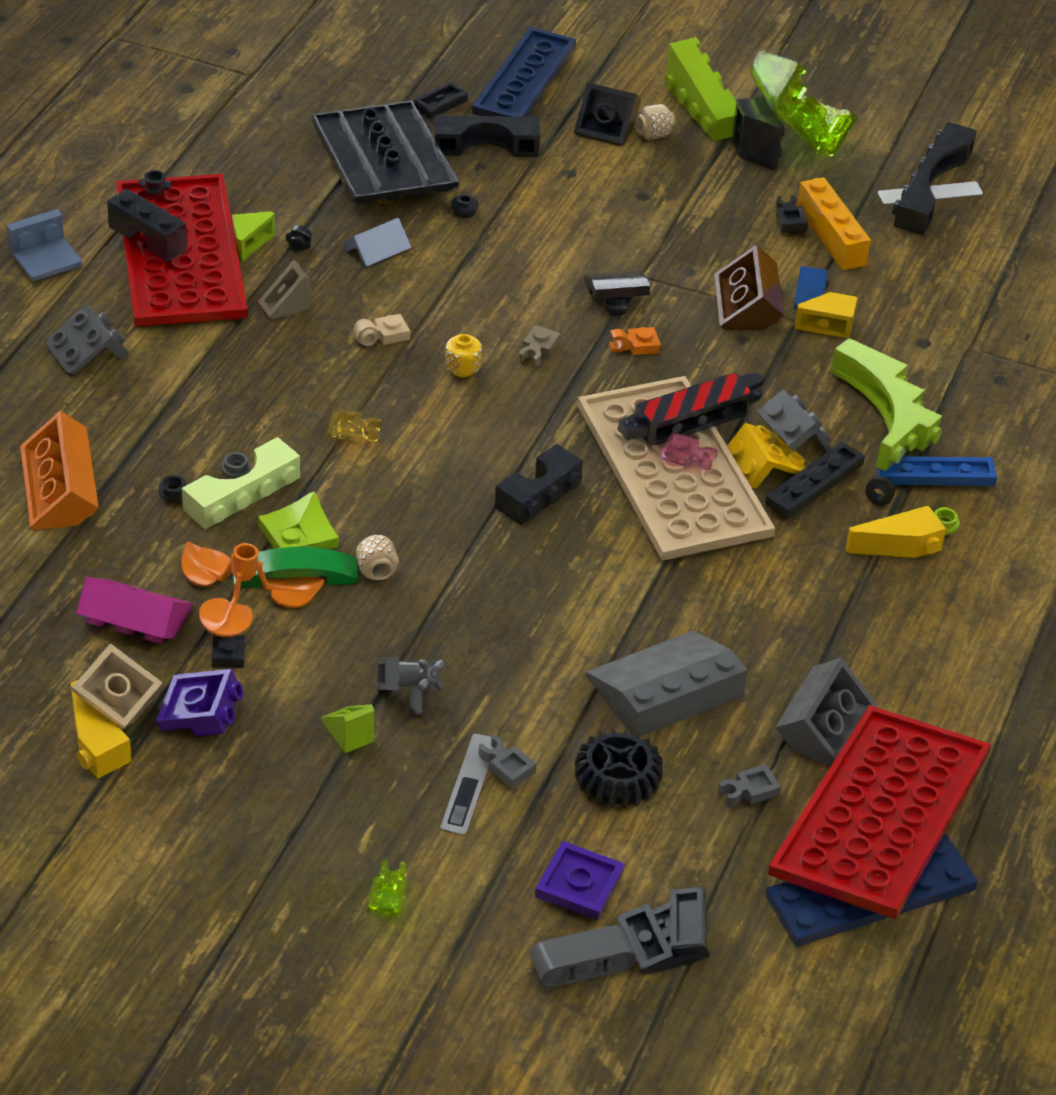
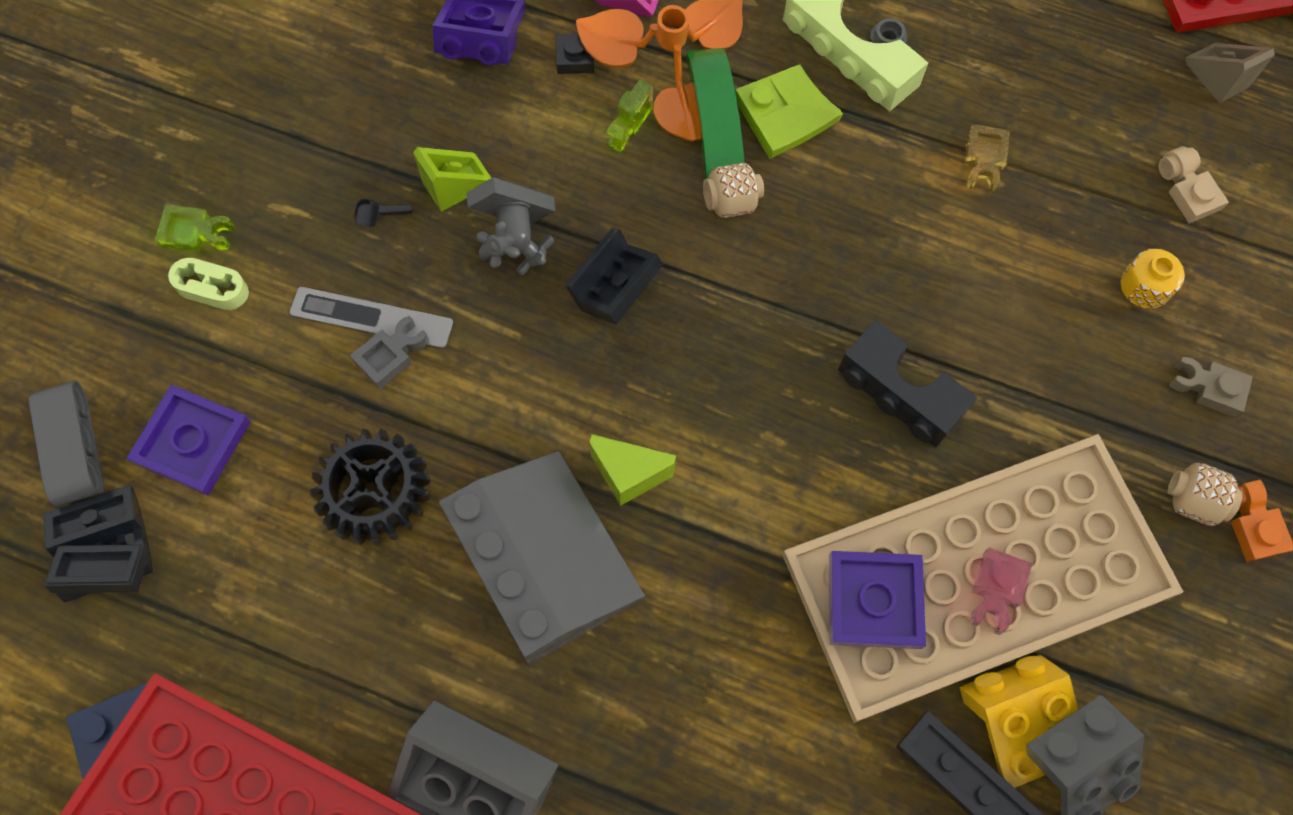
camera: 90 degrees right, 25 degrees up
black hinge [618,372,764,446] -> none
dark grey plate [718,764,781,807] -> none
none -> yellowish green beam [168,258,249,310]
none -> black hand [353,199,412,227]
none -> black bracket [566,228,663,325]
none -> lime slope [590,434,676,506]
none -> clear neon green plate [607,79,653,152]
none -> dark purple plate [829,551,926,649]
none -> tan head [1168,463,1242,526]

